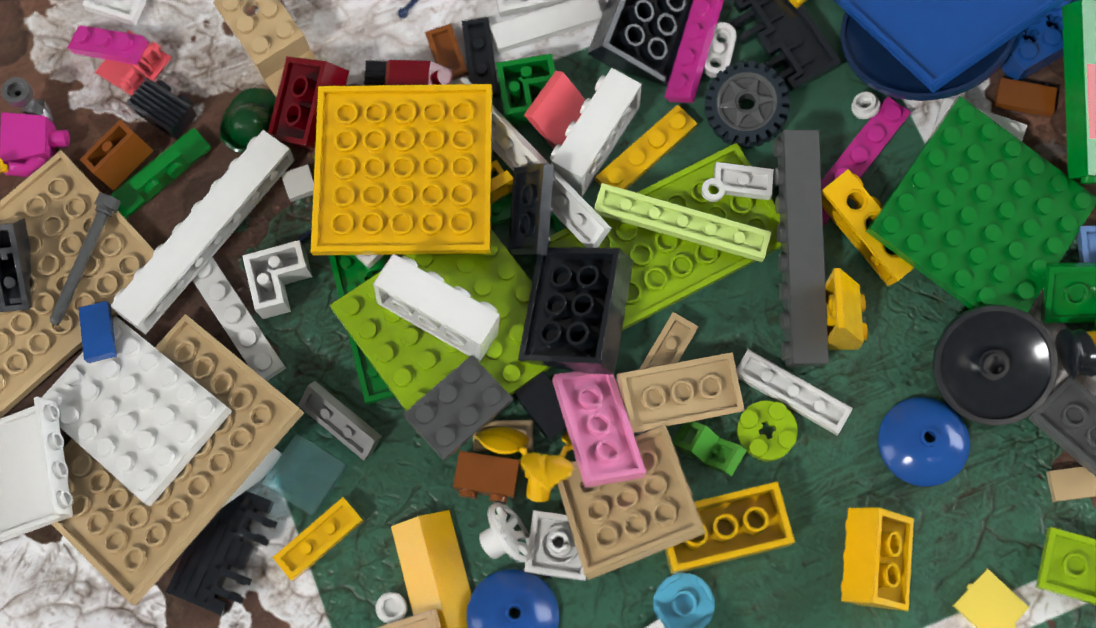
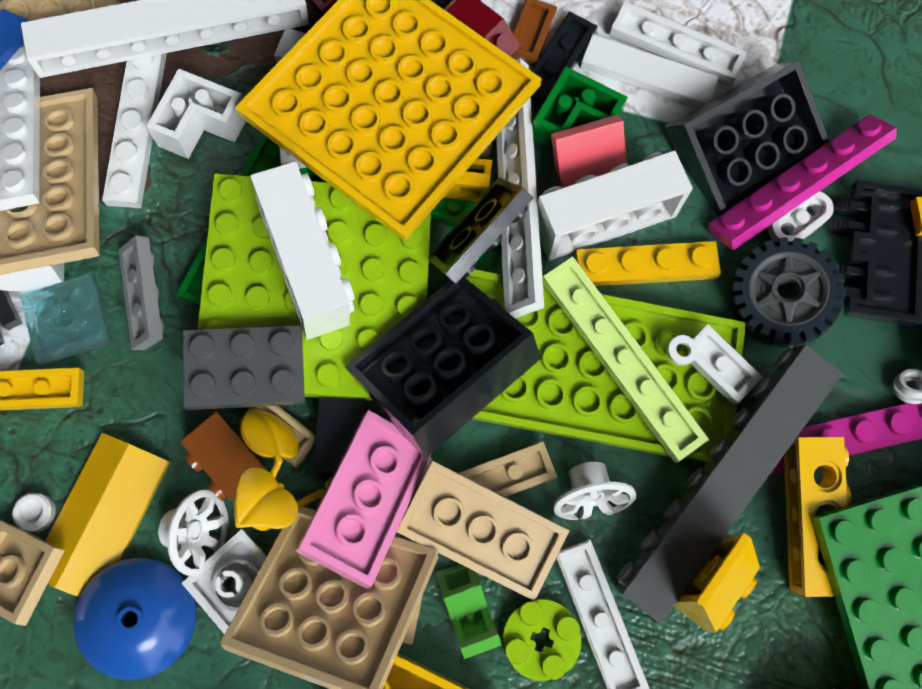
camera: 30 degrees right, 0 degrees up
none -> white wheel [553,462,636,520]

